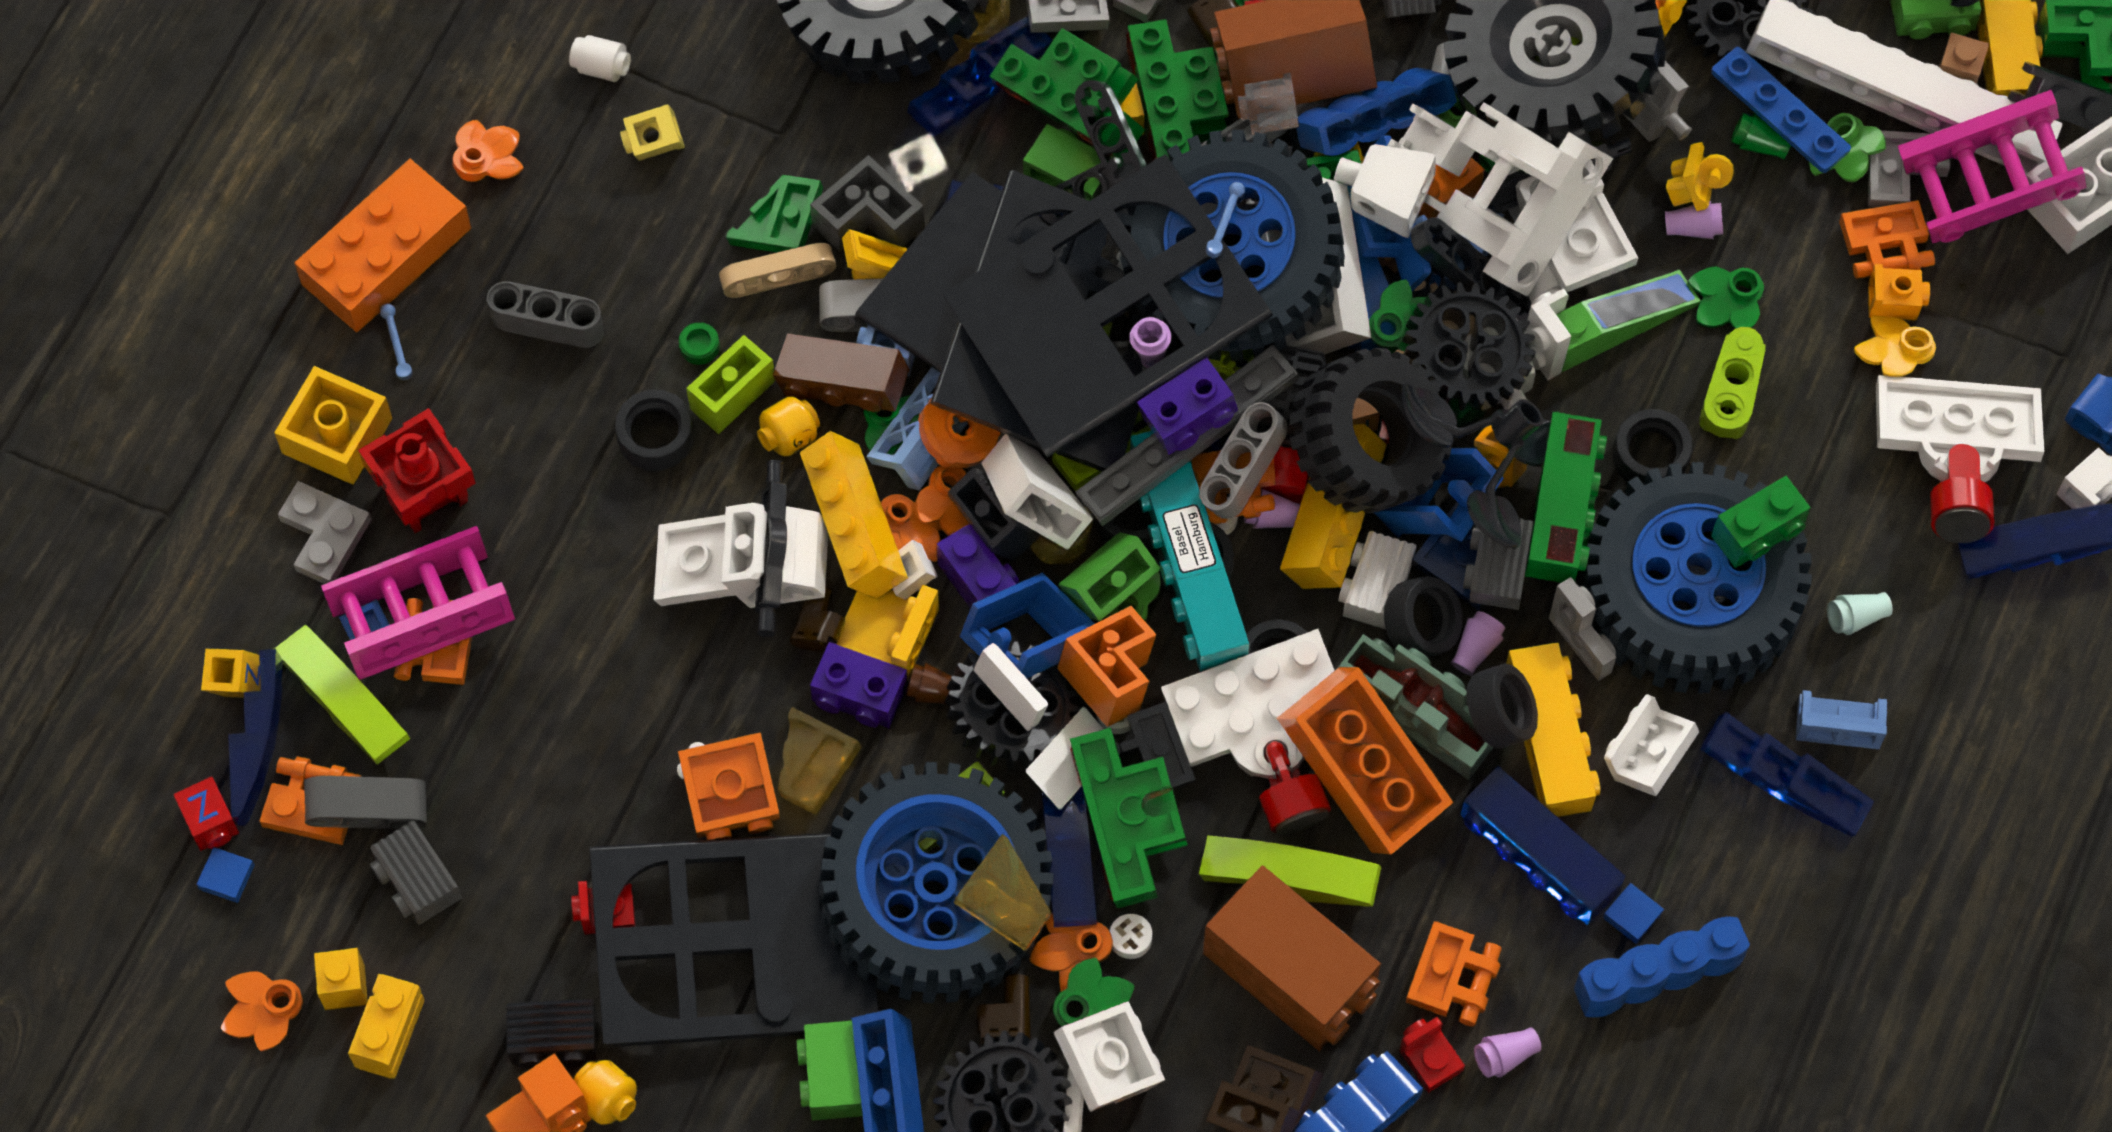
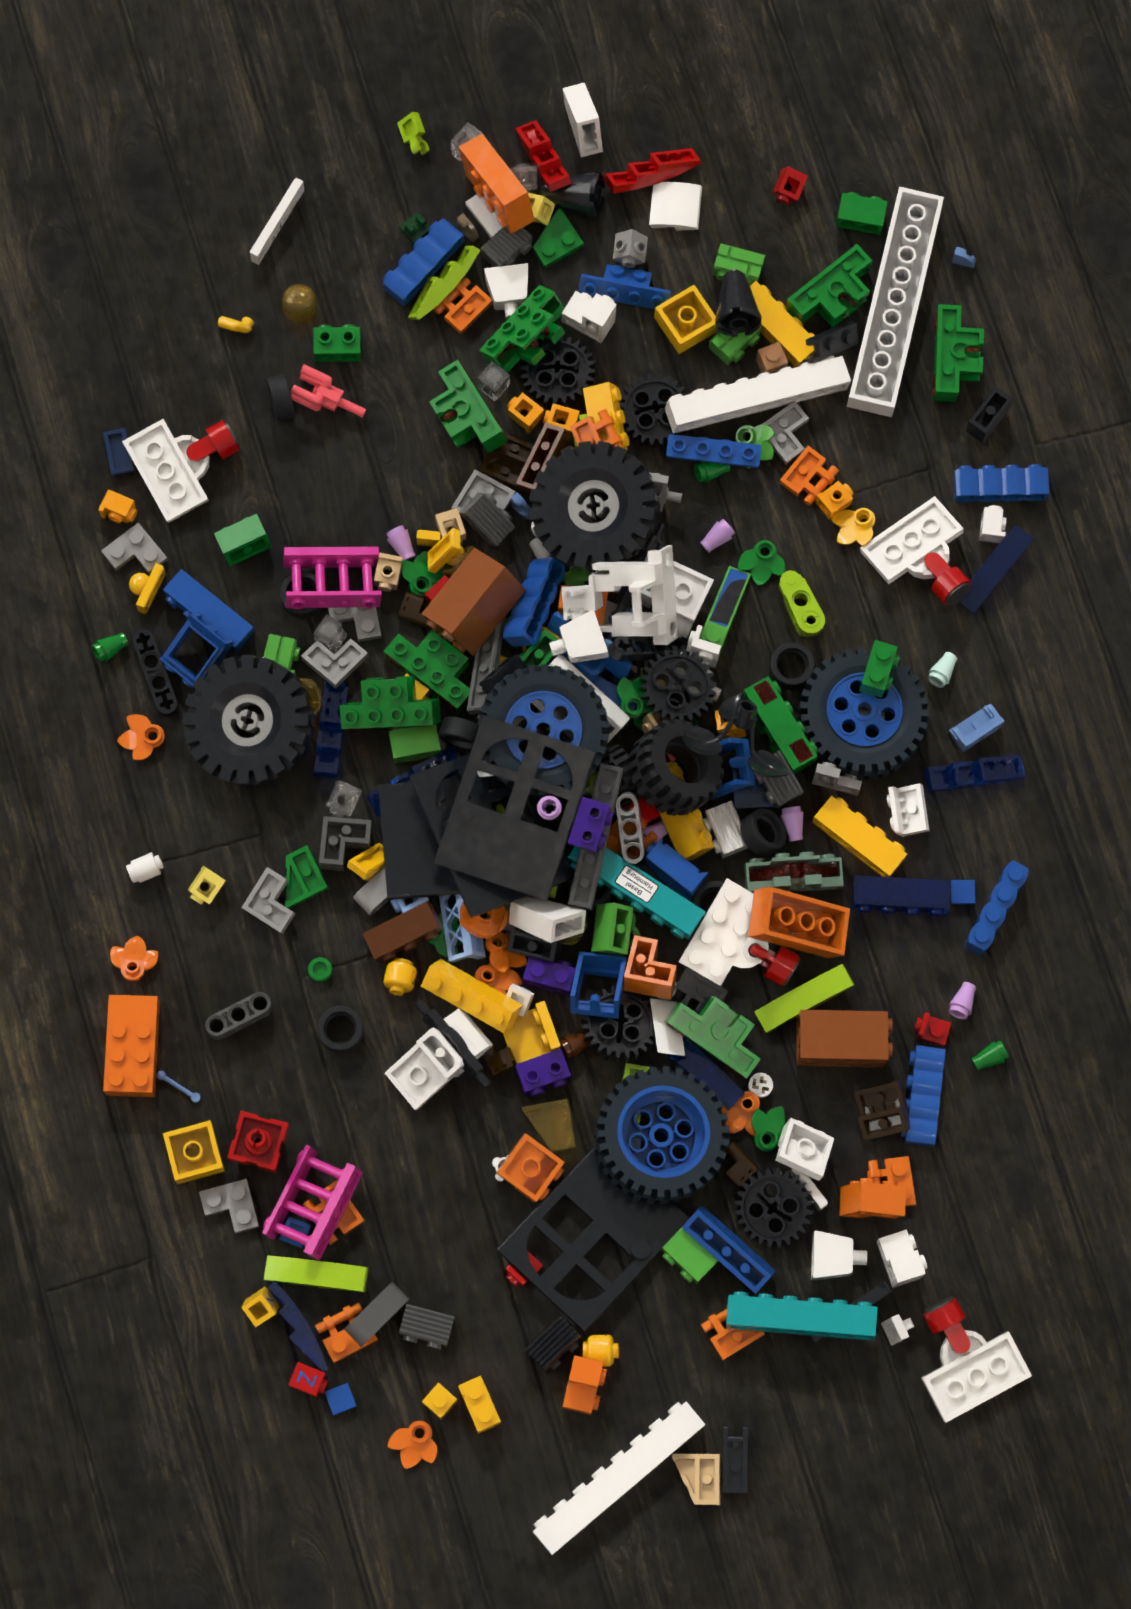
camera: 45 degrees left, 10 degrees up
lime brick [686,335,775,434] -> none
tan beam [719,243,836,298] -> none
clear yellow wing [954,834,1051,951] -> none
white tile [974,643,1048,731] -> none
black beam [1041,80,1147,224] -> none
medium blue hinge [1206,182,1245,258] -> none
clear brick [1238,73,1299,135] -> none
orange plate [1405,921,1502,1027] -> none
black tyre [1467,663,1538,749] -> none
yellow hips [1666,142,1734,211] -> none
dark pink fence [1897,90,2087,243] -> none
none -> light grey plate [241,867,296,934]
none -> blue window [644,839,708,901]

